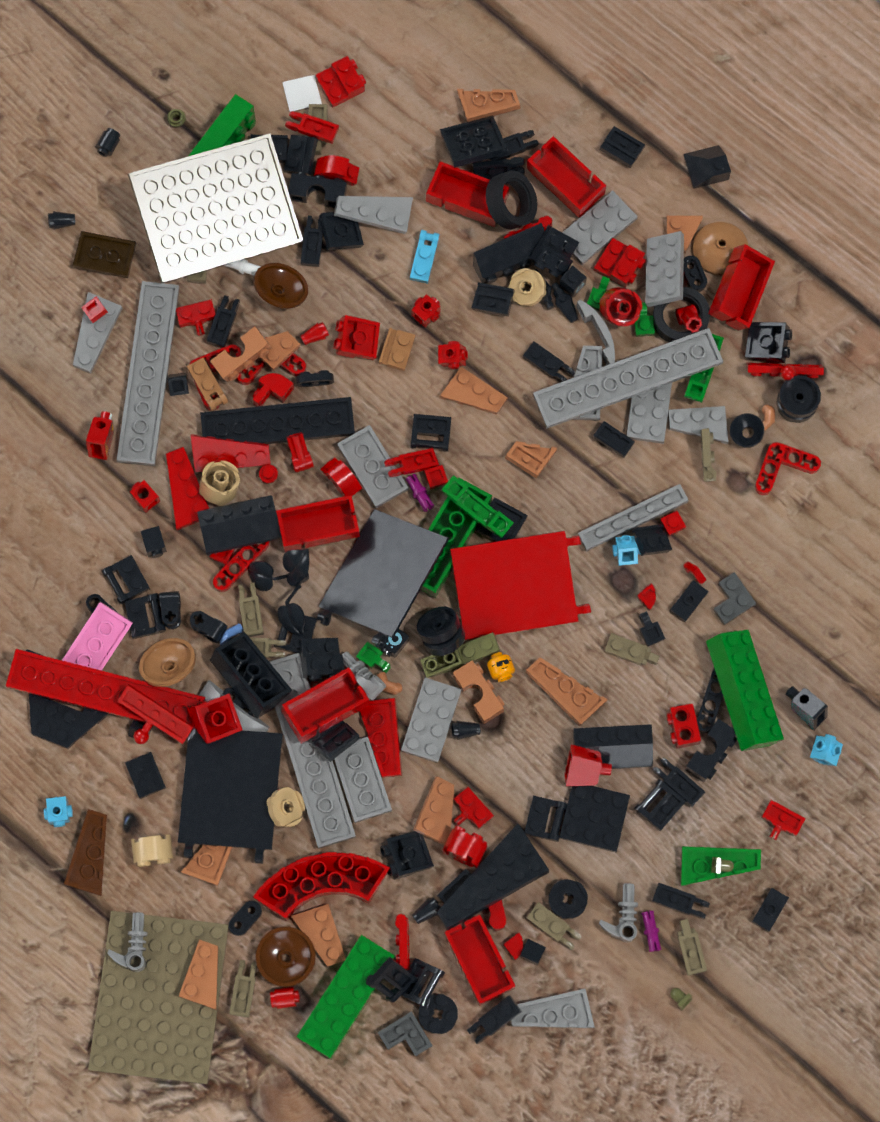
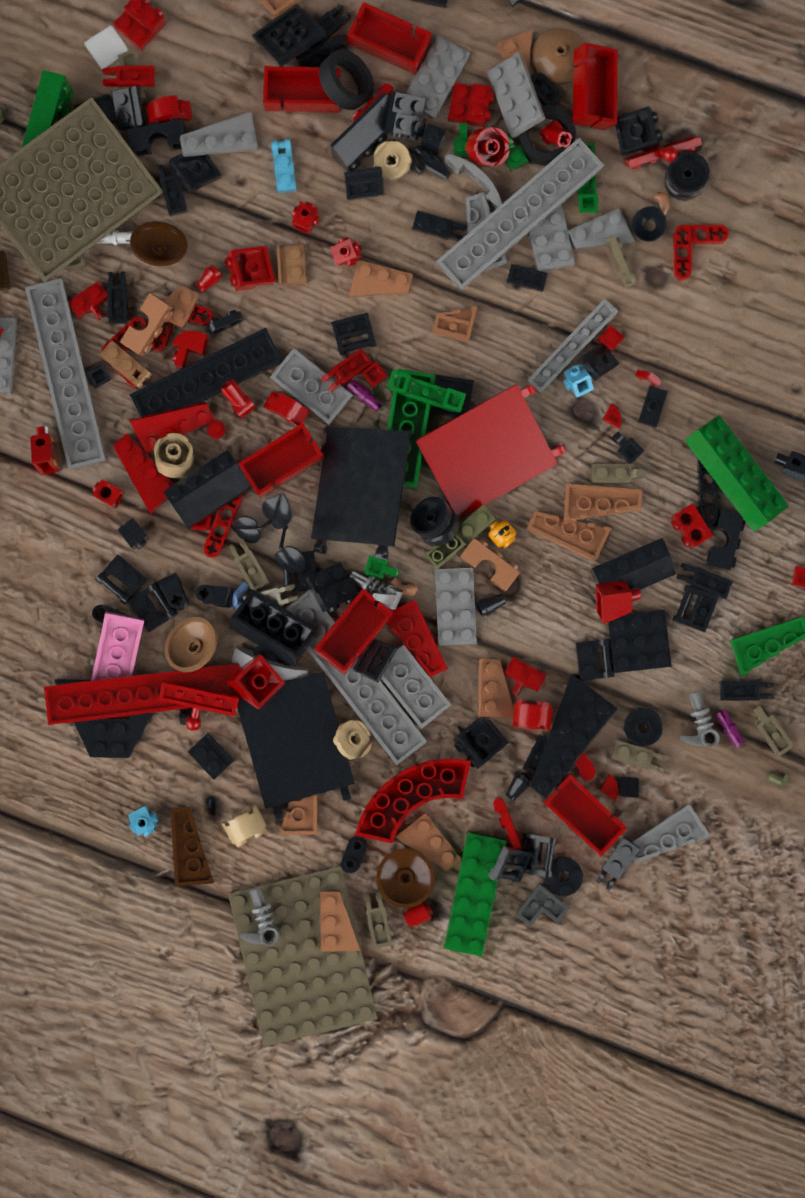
camera: 15 degrees left, 10 degrees up
black brick [381,629,410,658] -> none
olive piece [711,857,734,873] -> none
dark grey plate [713,572,756,625] -> none
none -> nougat wing [563,483,642,522]

